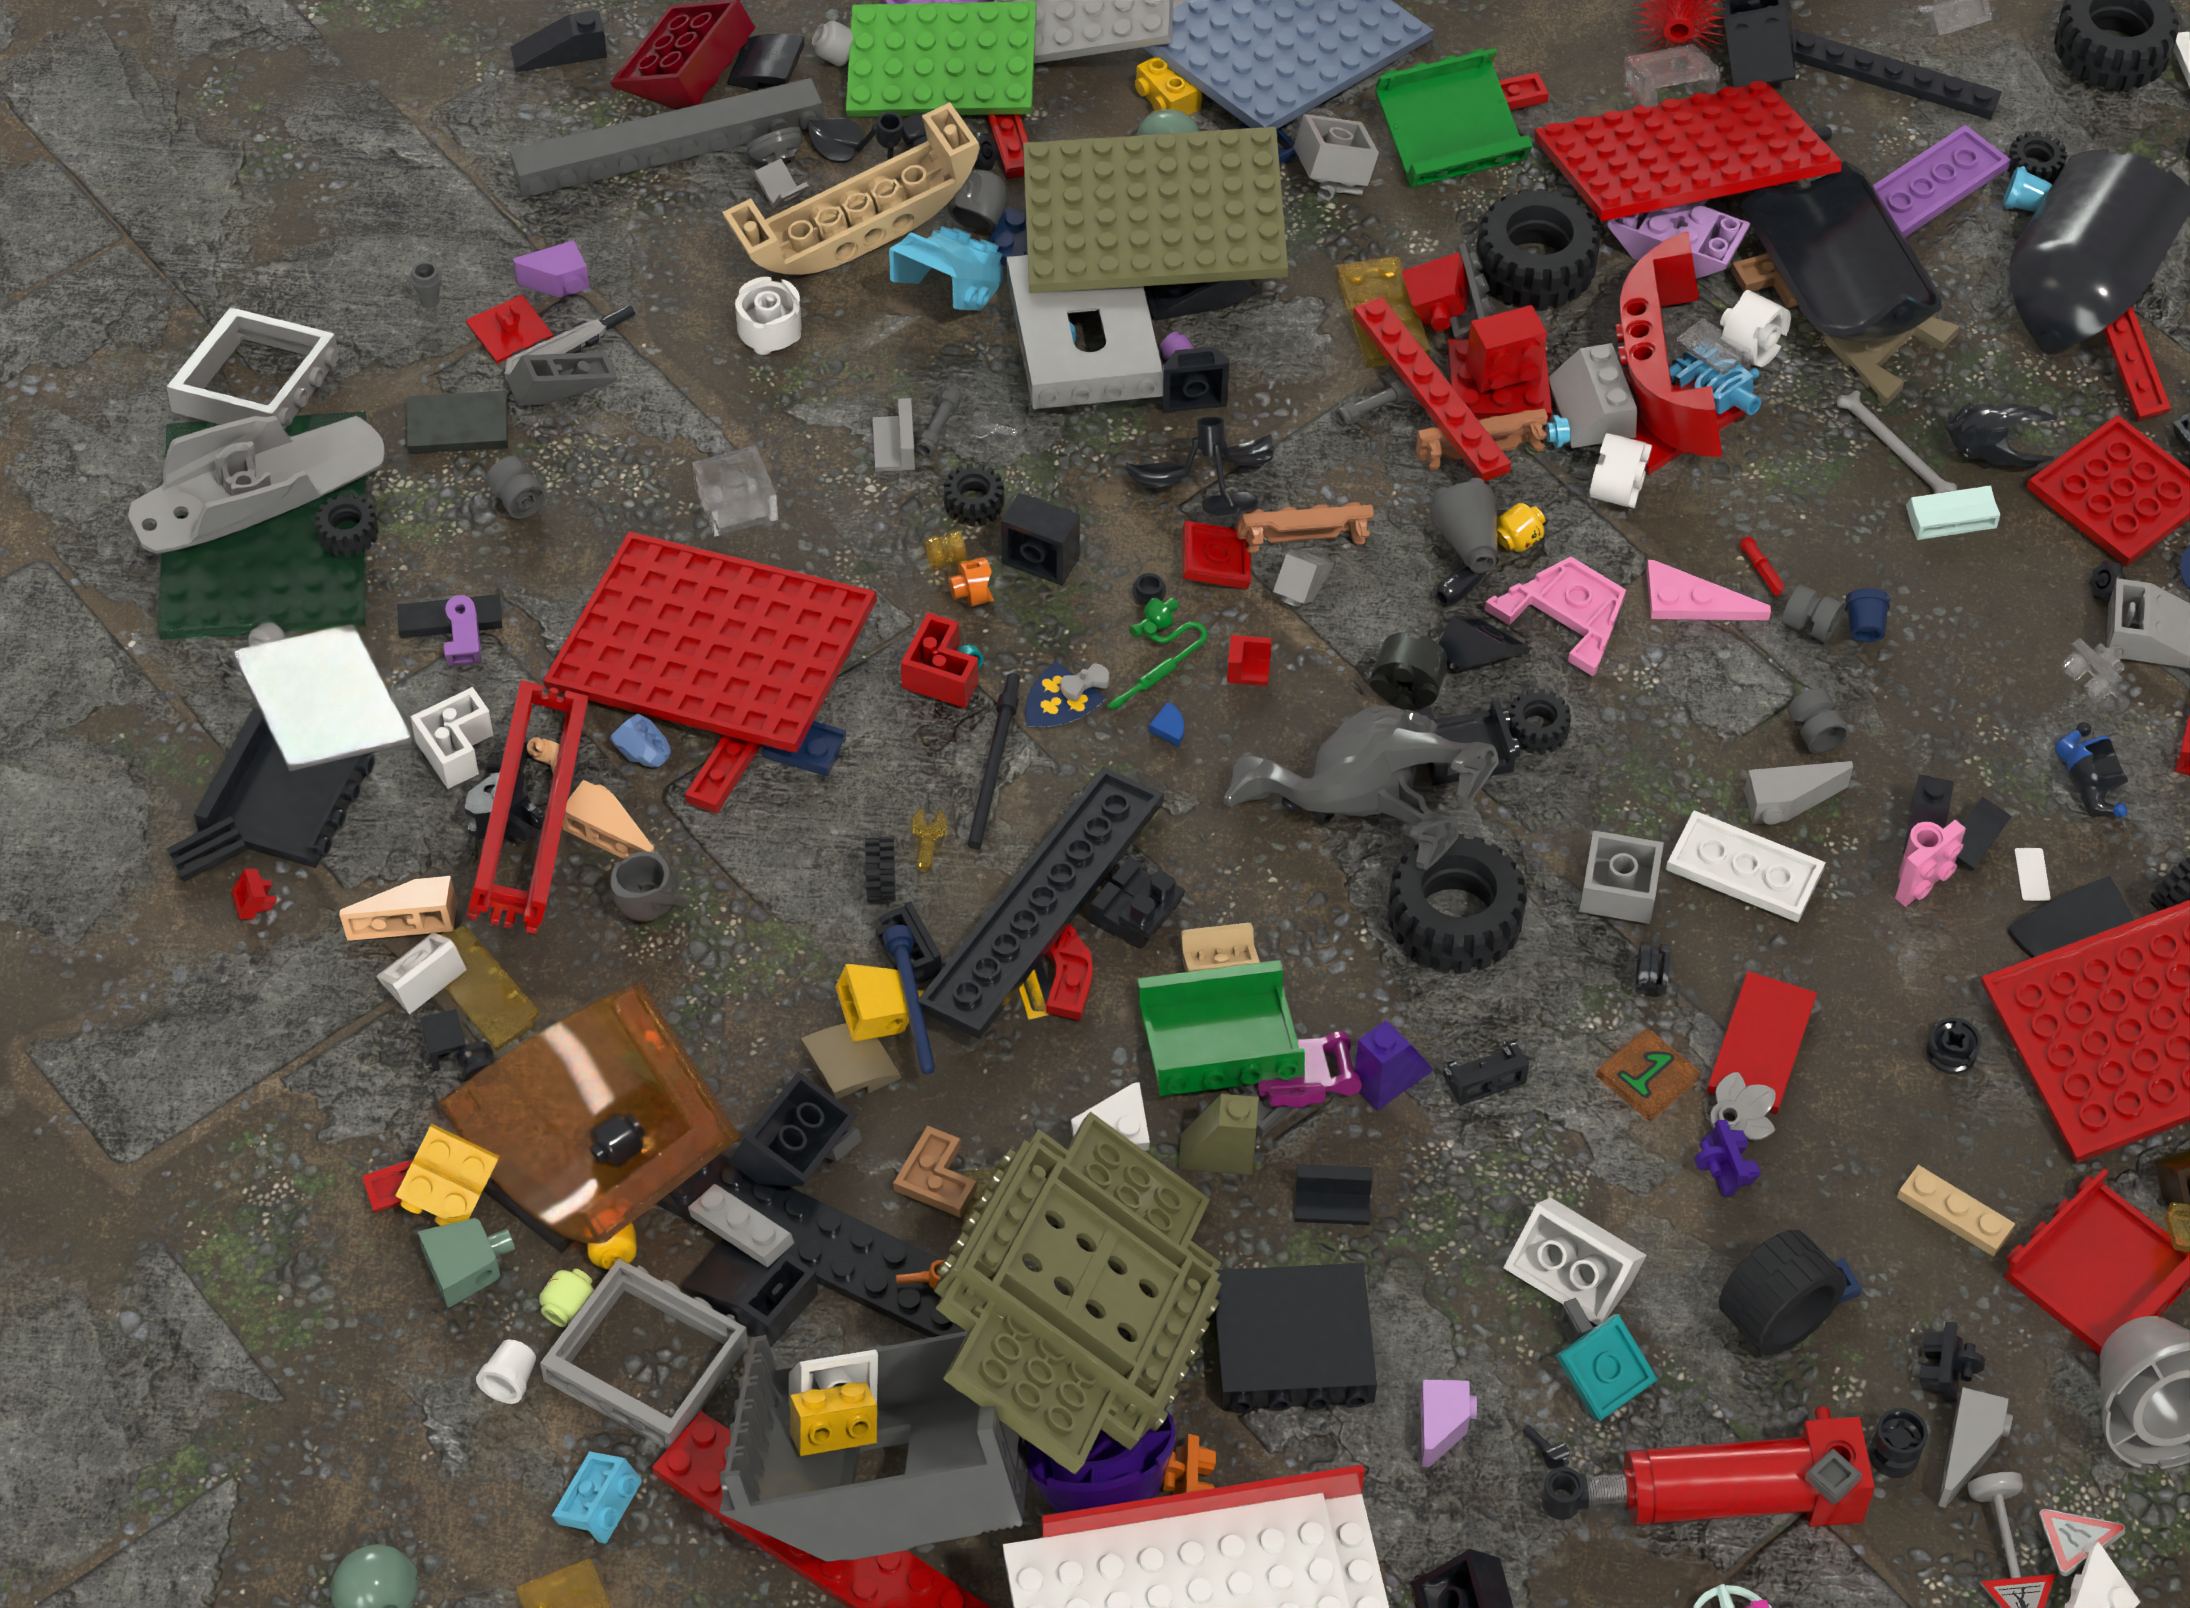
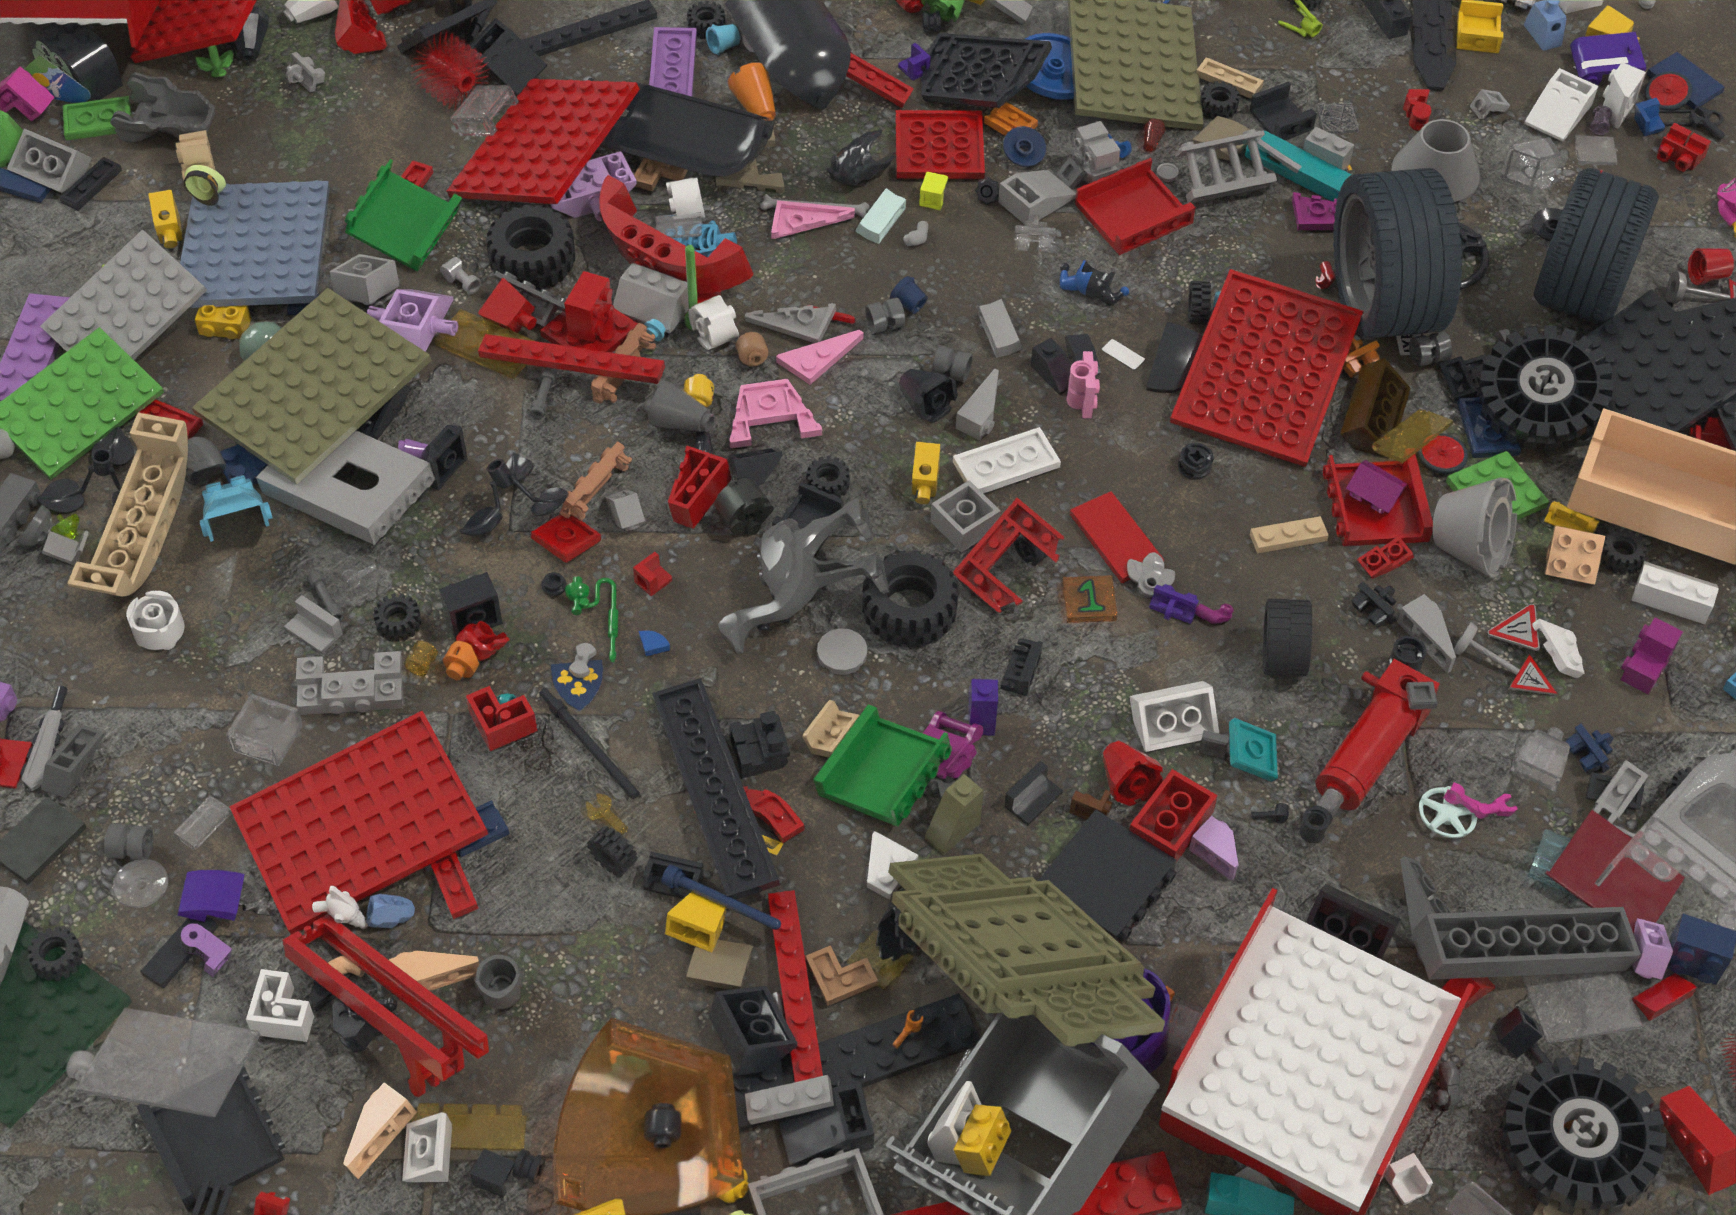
camera: 50 degrees left, 0 degrees up
none -> clear neon green piece [51,514,80,539]
none -> clear dish [112,859,168,908]
none -> clear tile [173,795,232,850]
none -> dark purple slope [177,870,245,922]
none -> light grey bracket [296,651,403,715]
none -> white piece [312,886,368,929]
none -> lavender slope [367,289,458,352]
none -> light grey leg [440,257,481,295]
none -> red head [456,621,510,661]
none -> red wedge [668,446,732,529]
none -> bright green piece [685,245,698,330]
none -> orange cone [728,63,776,119]
none -> medium nougat head [736,332,768,367]
none -> light grey wing [744,303,837,343]
none -> red plate [768,890,823,1082]
none -> bright pink wing [771,200,855,239]
none -> light grey tile [817,628,867,675]
none -> black cone [899,369,958,423]
none -> light grey arm [904,221,928,246]
none -> yellow torso [912,442,940,504]
none -> neon yellow panel [919,172,948,210]
none -> red wedge [953,498,1064,613]
none -> light grey piece [978,299,1023,357]
none -> reddish brown bracket [1069,790,1113,820]
none -> red cone [1103,741,1163,806]
none -> red brick [1129,769,1218,863]
none -> magenta arm [1195,603,1234,624]
none -> magenta slope [1346,460,1407,514]
none -> red slope [1357,536,1414,579]

